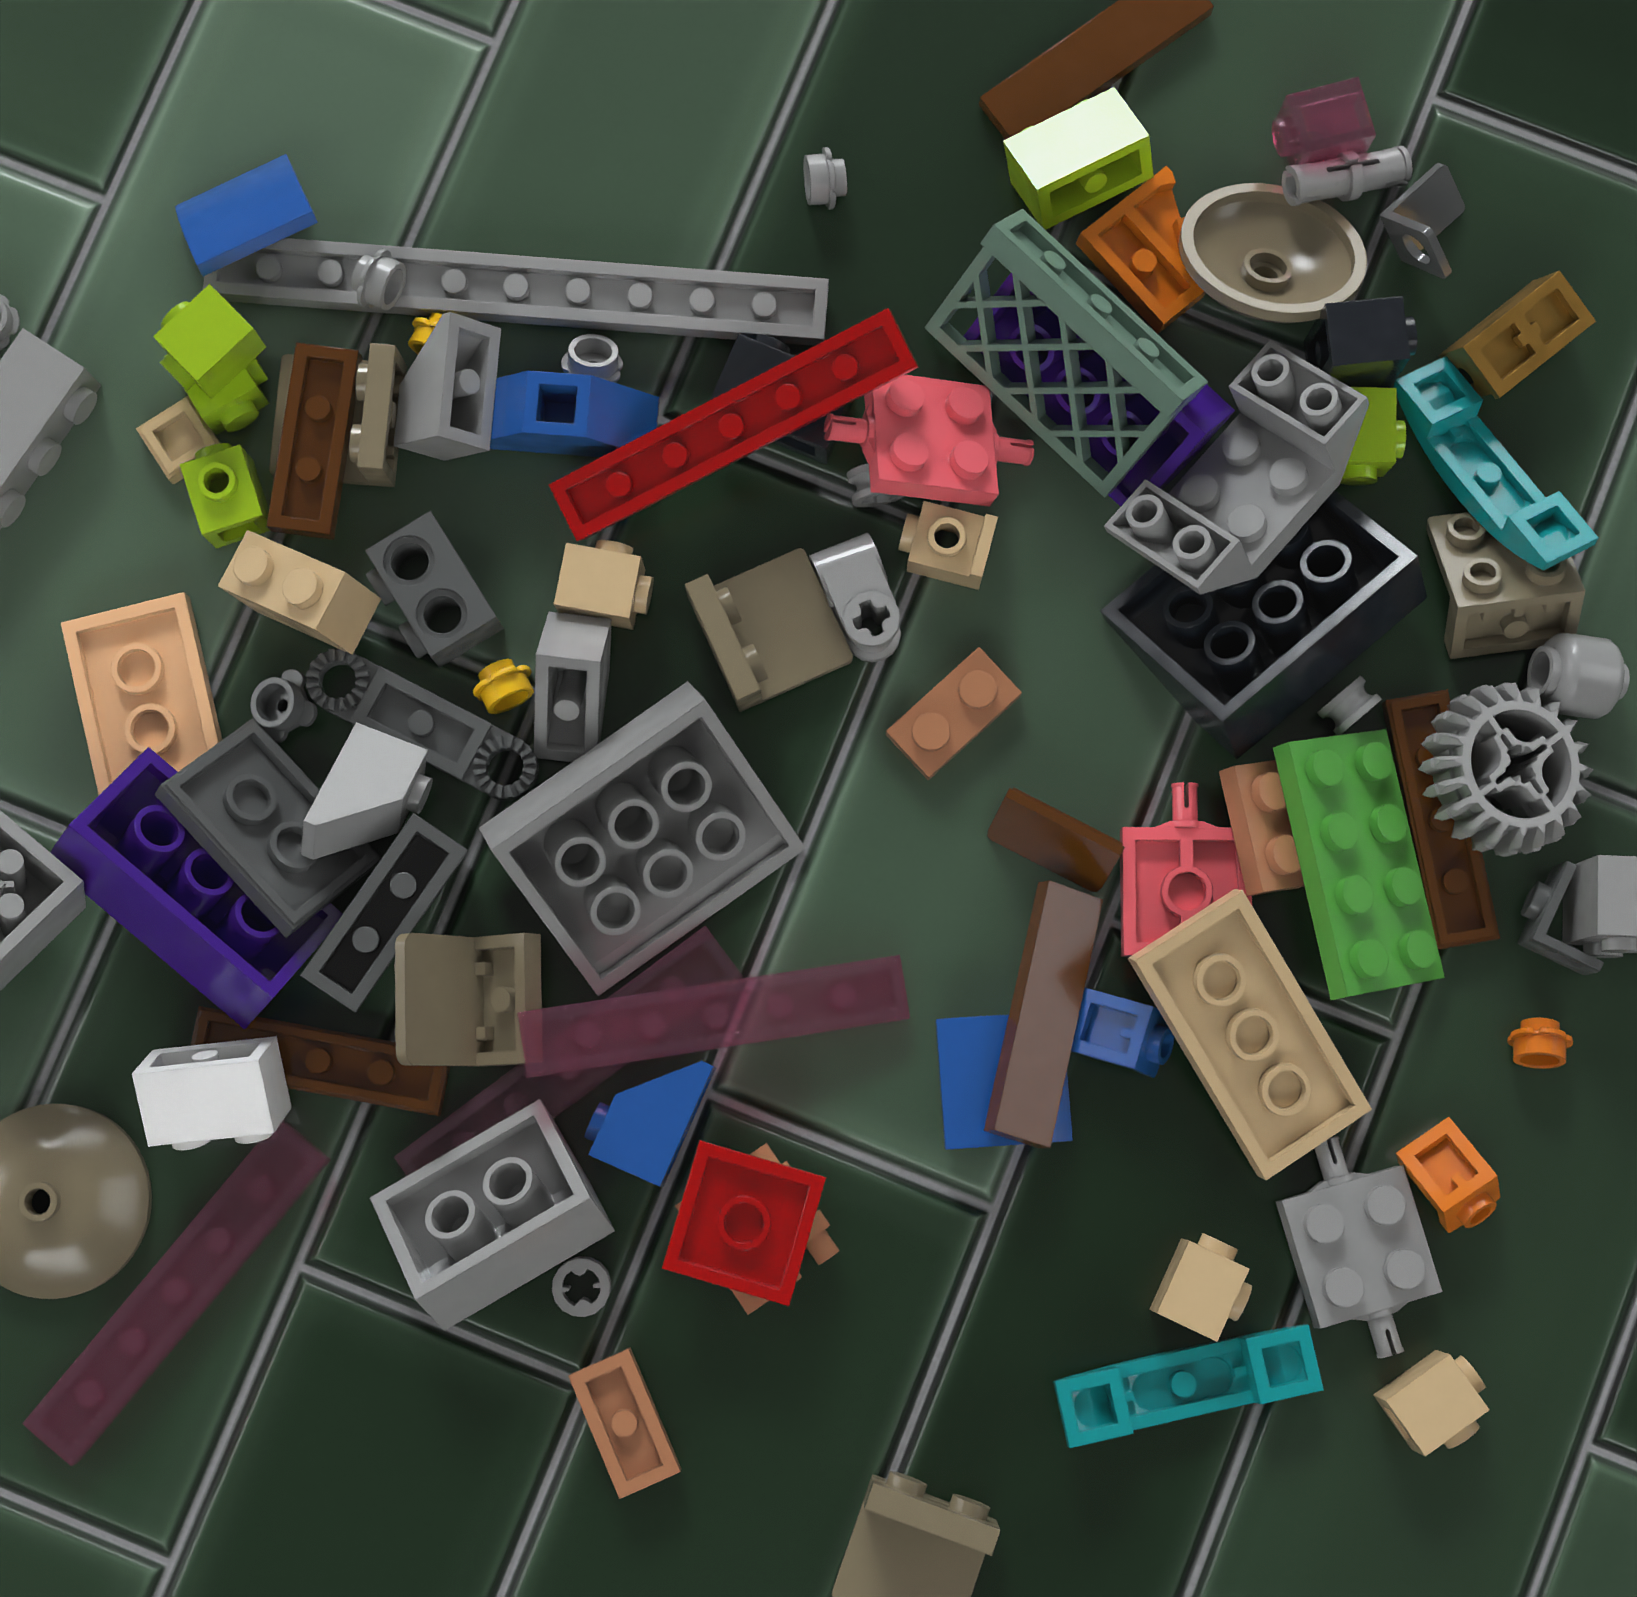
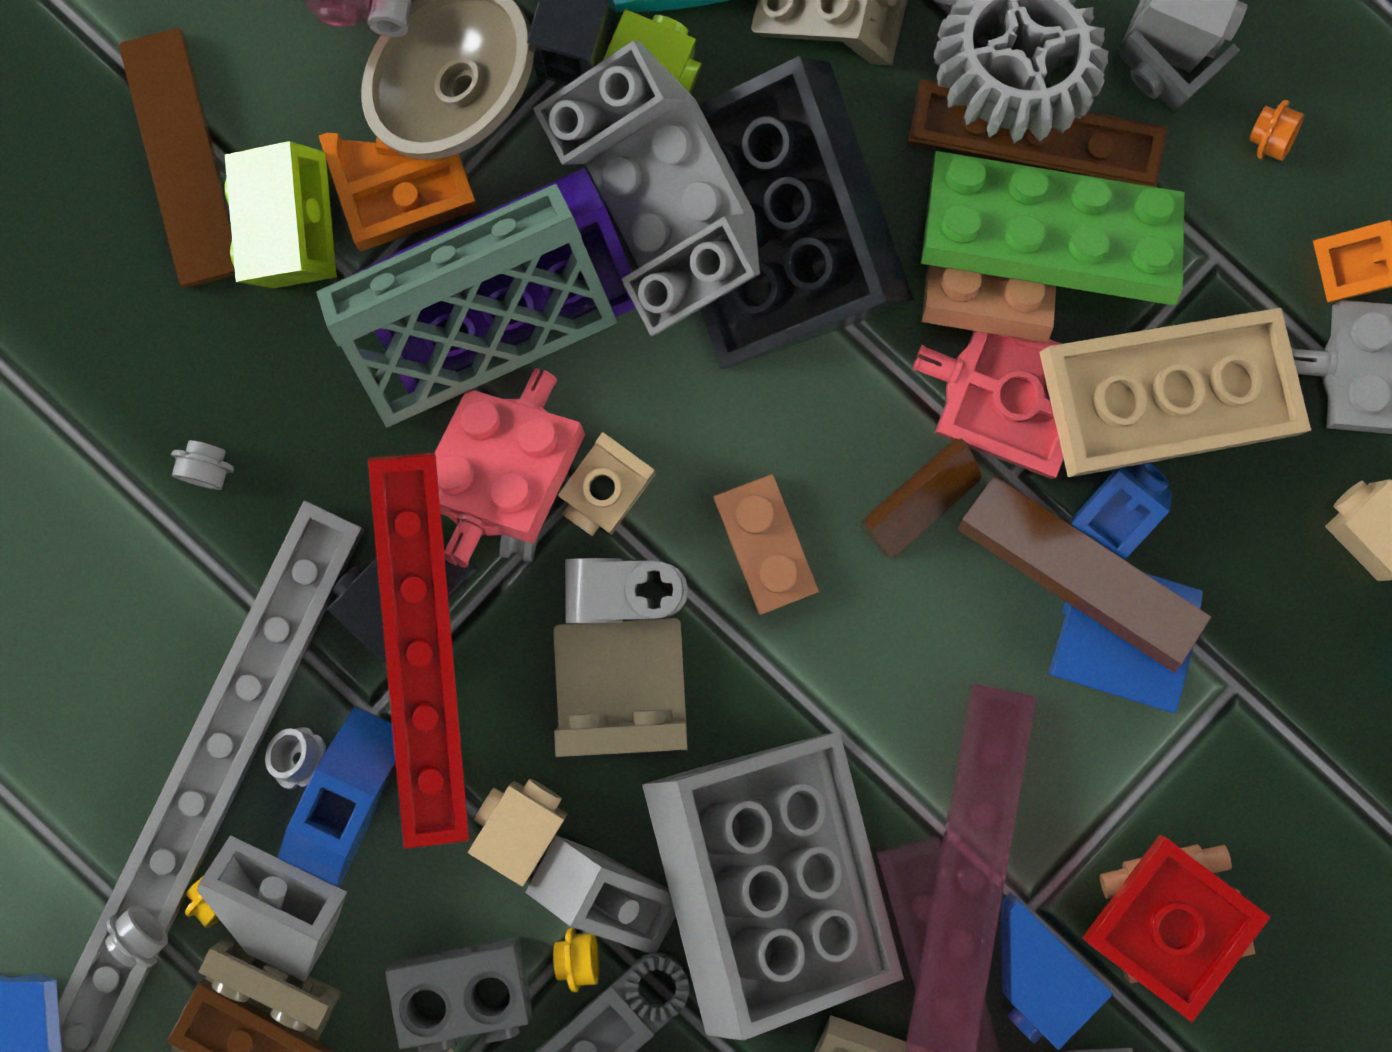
camera: 75 degrees left, 5 degrees up
light grey bush [1317,676,1382,735] -> none

